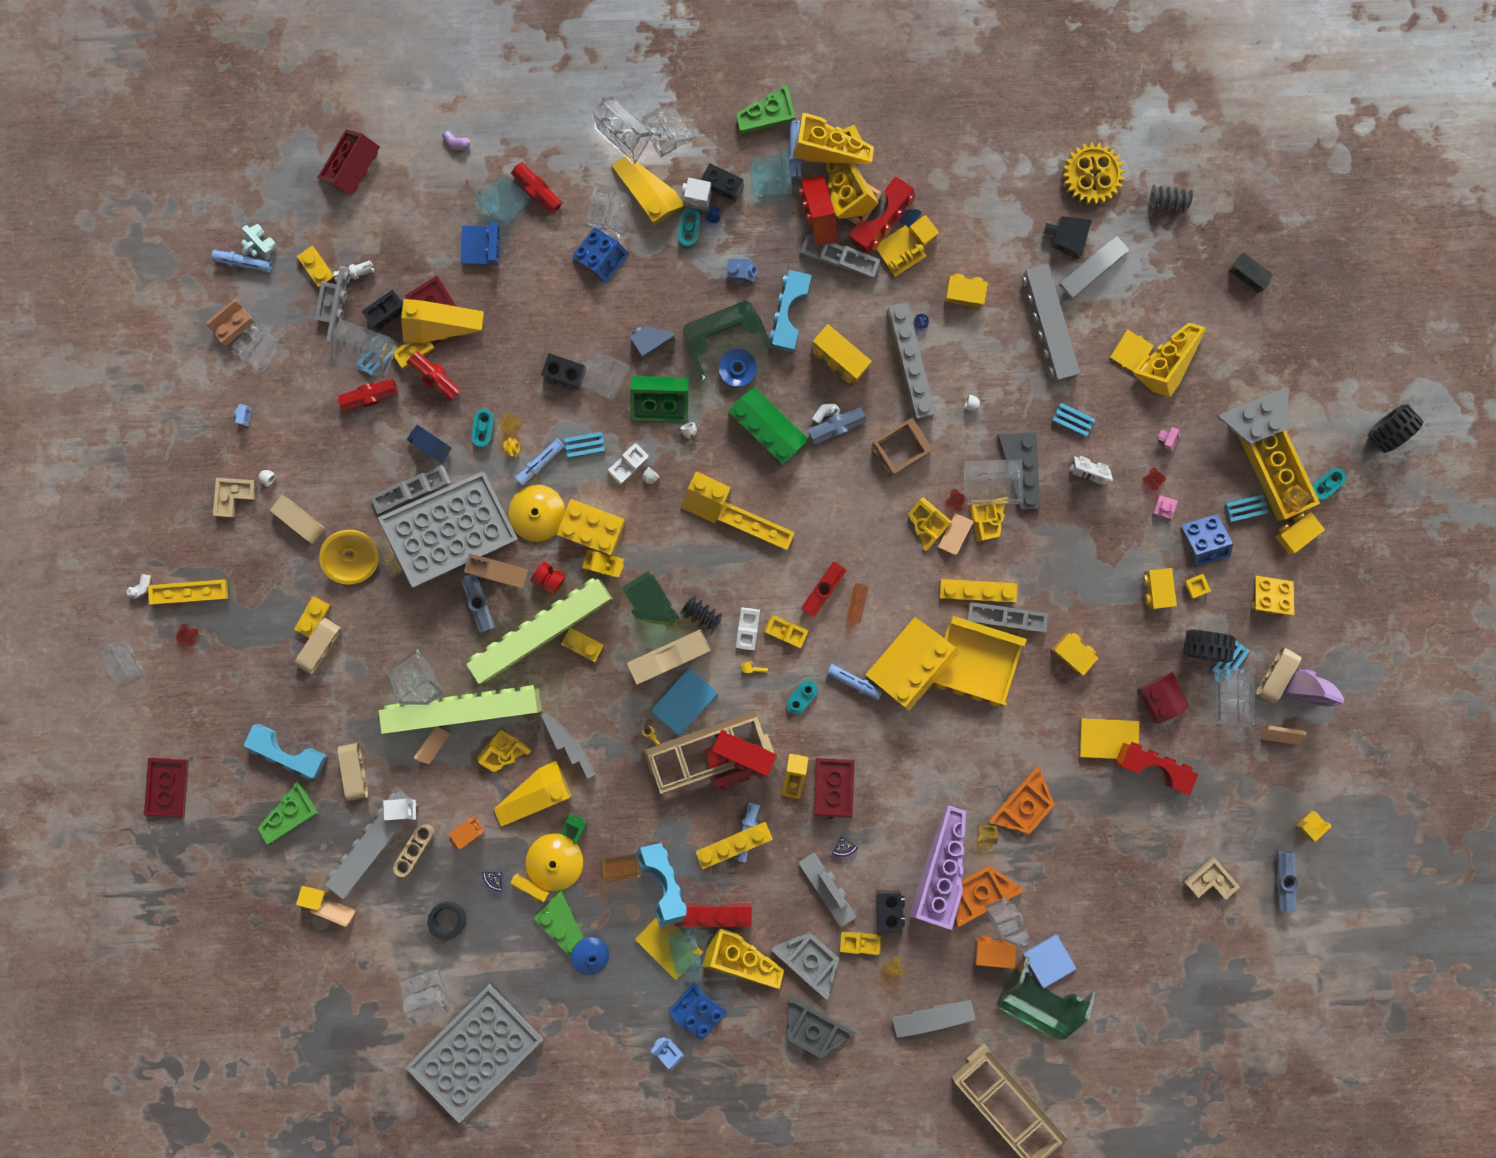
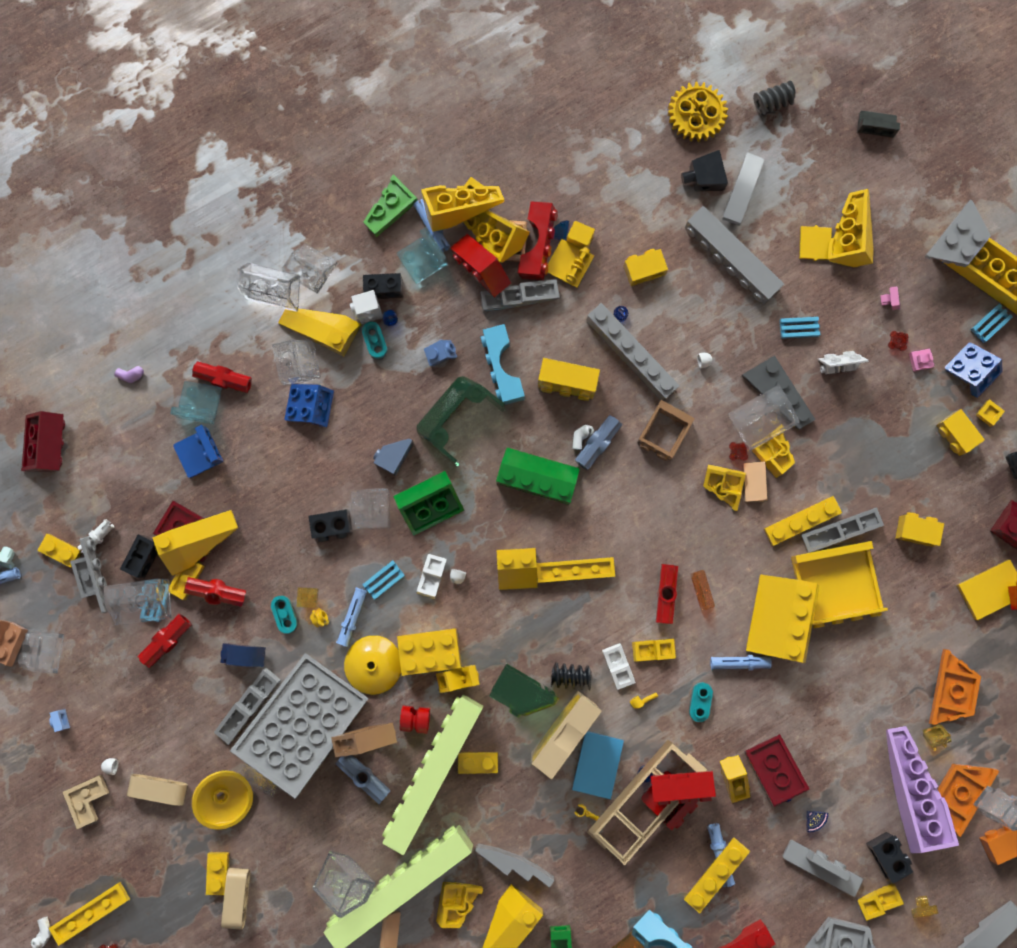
camera: 20 degrees left, 5 degrees down
white hinge [680,422,697,439] -> none
blue dish [719,349,757,387] -> none

